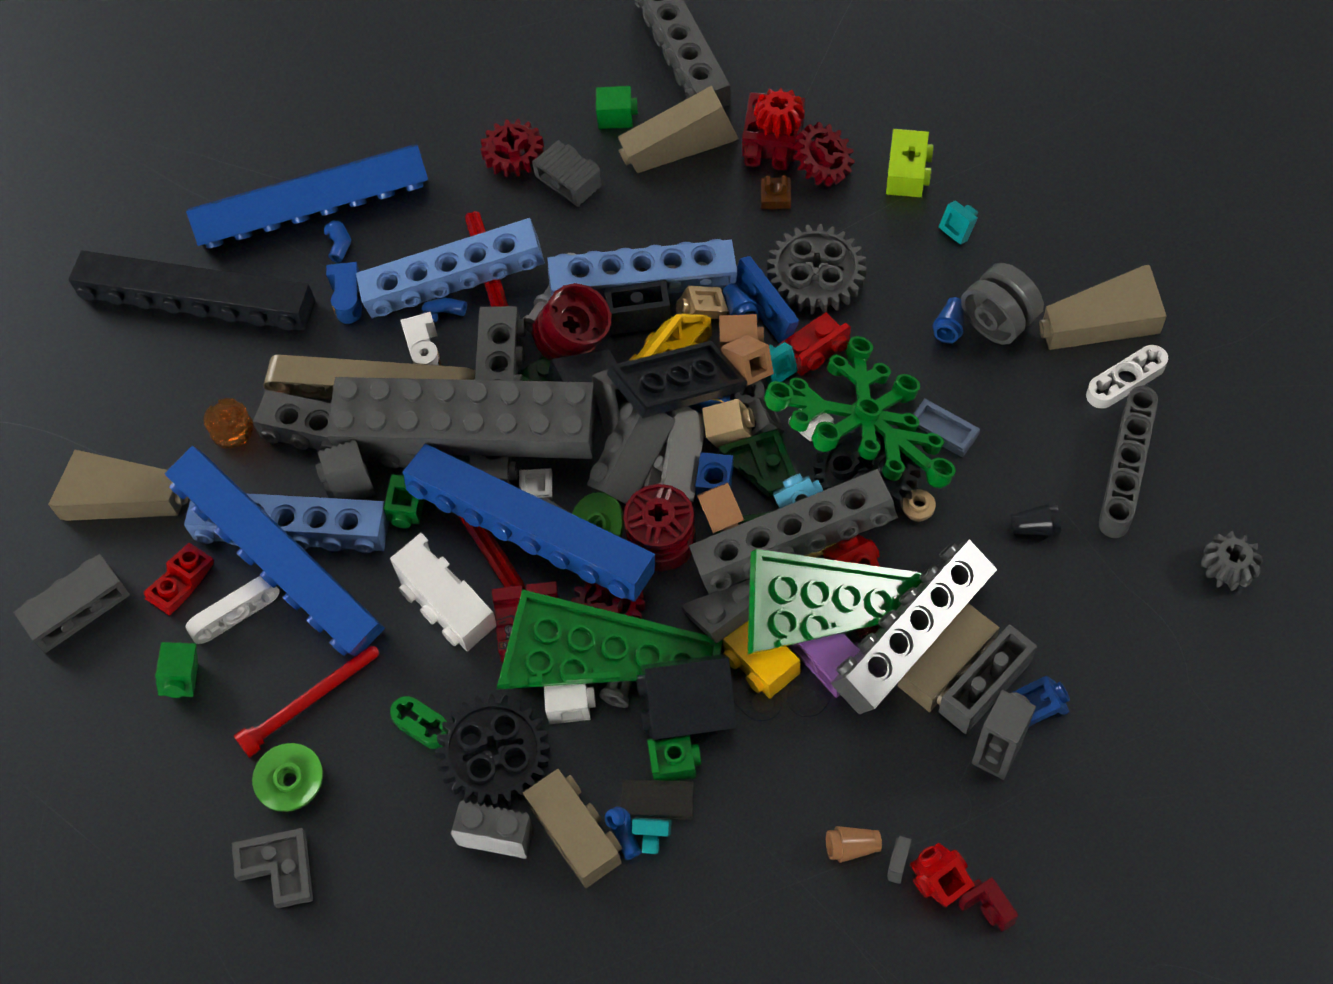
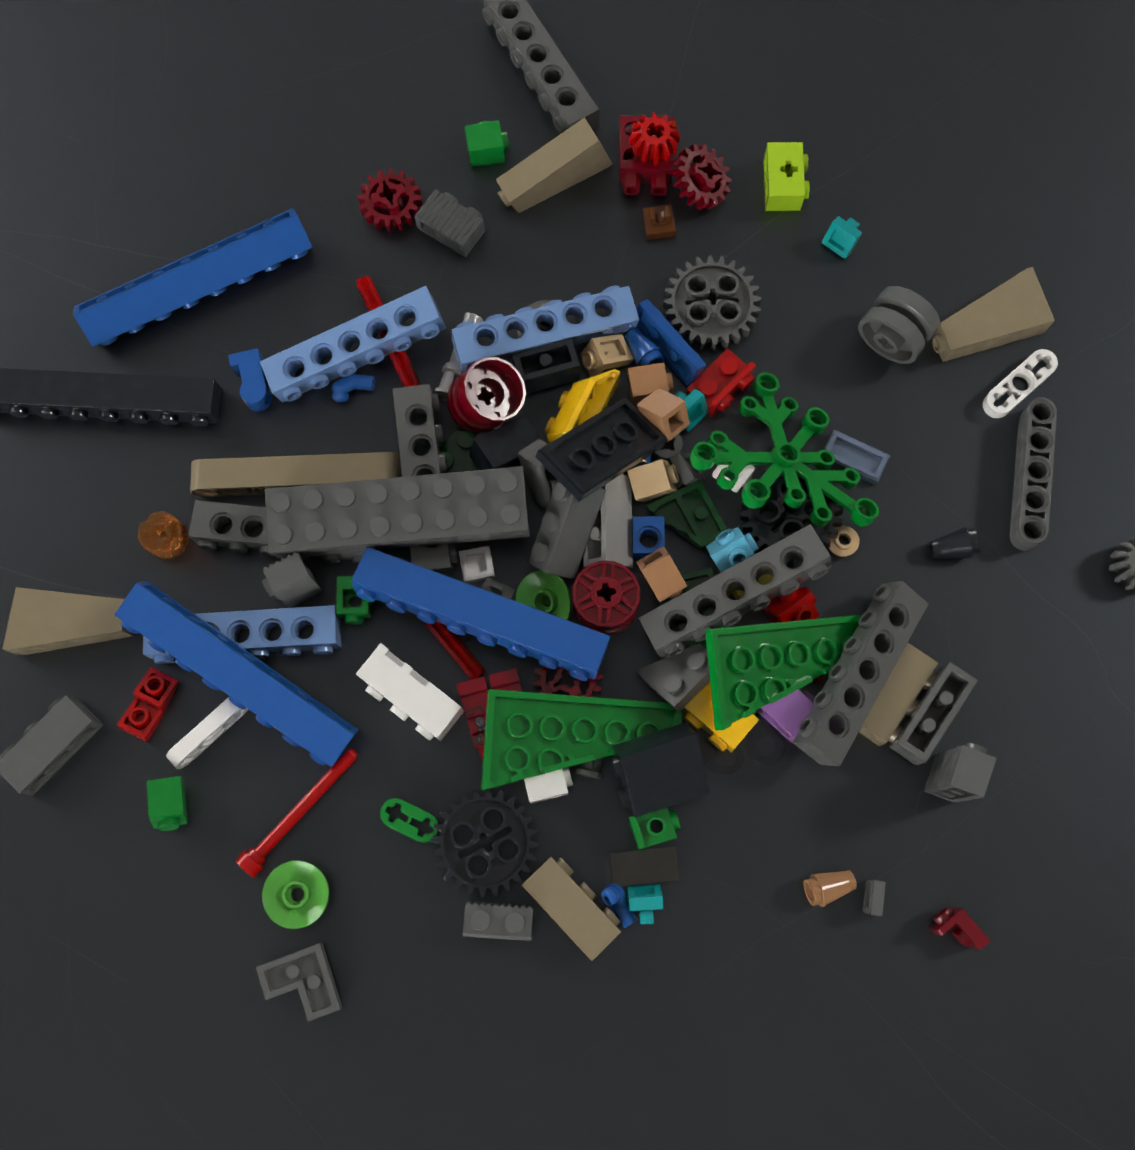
camera: 10 degrees left, 15 degrees up
blue arm [324,220,351,263] -> none
white leg [401,312,441,366] -> none
red brick [910,843,975,907] -> none
blue cone [932,297,964,343] -> none
blue bracket [1014,675,1070,727] -> none

